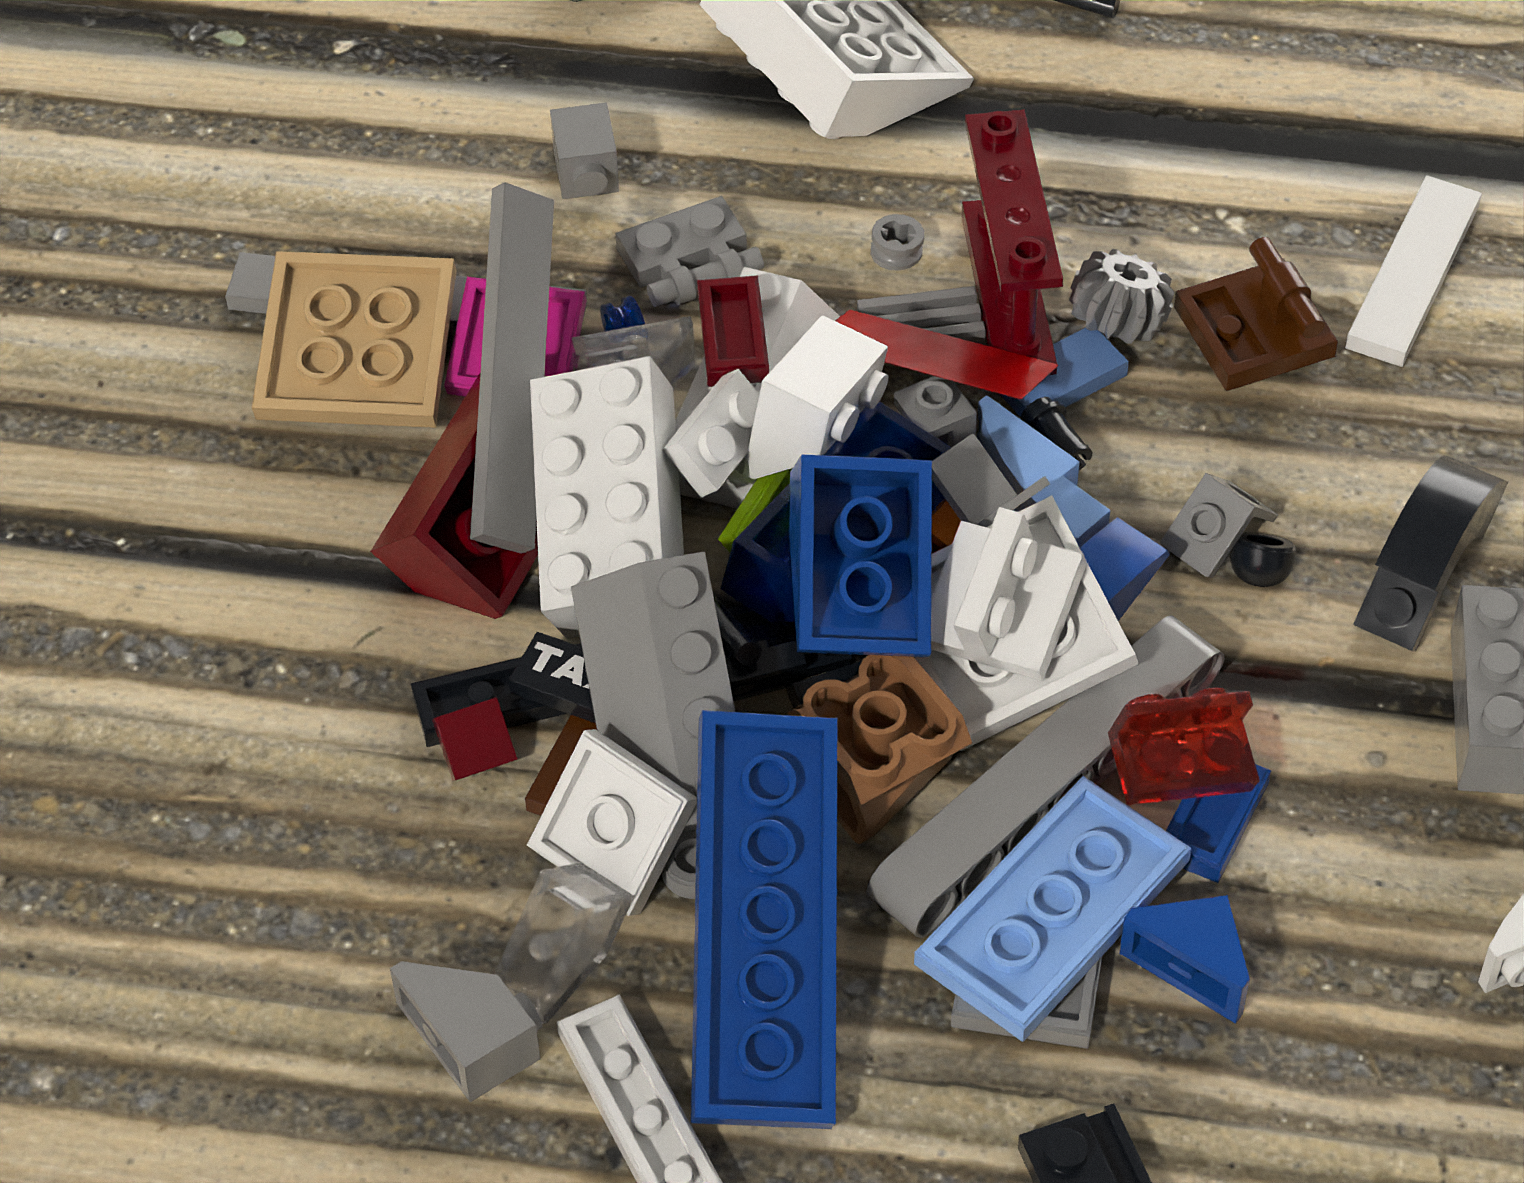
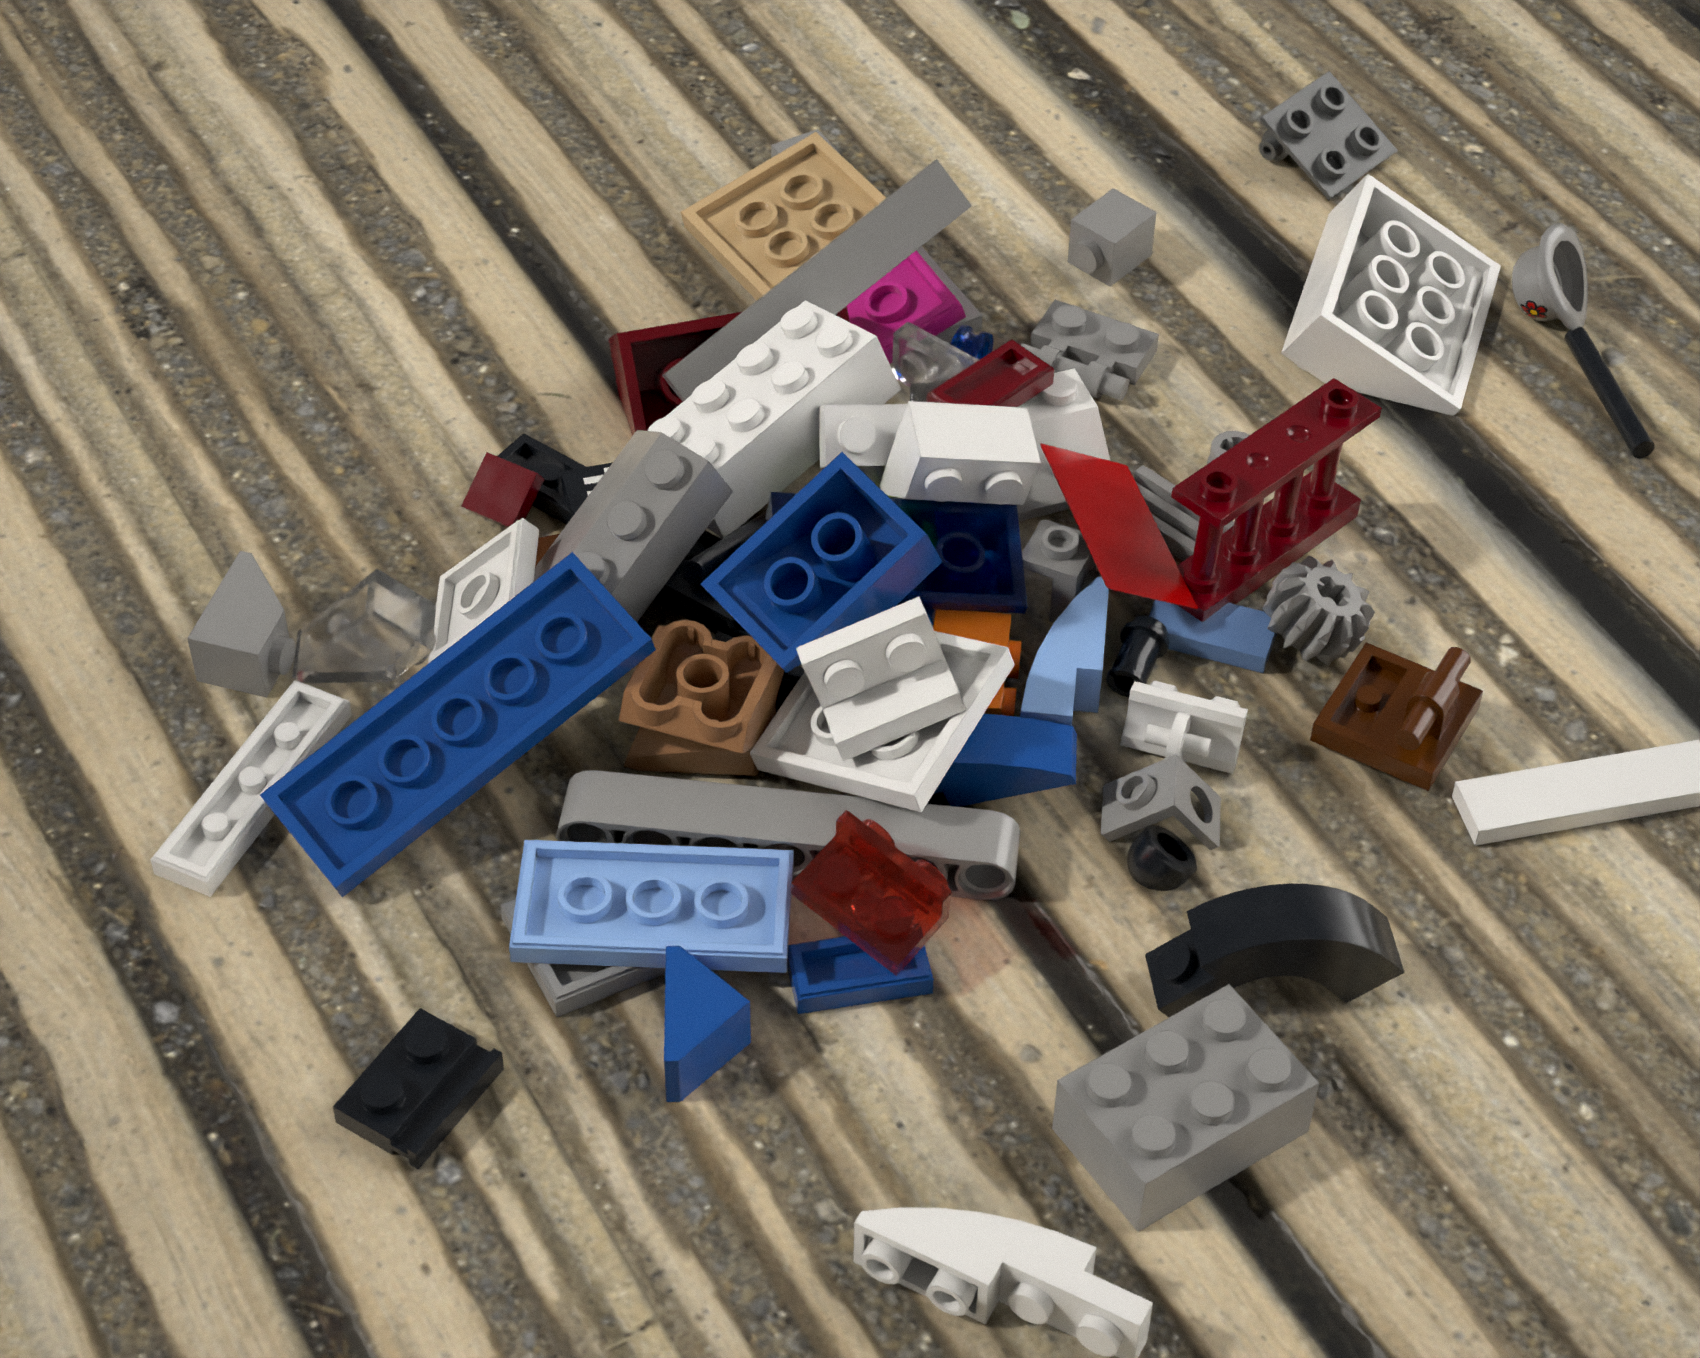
camera: 50 degrees right, 5 degrees down
light grey bracket [932,434,1050,527] -> none
none -> white hips [1120,681,1248,774]

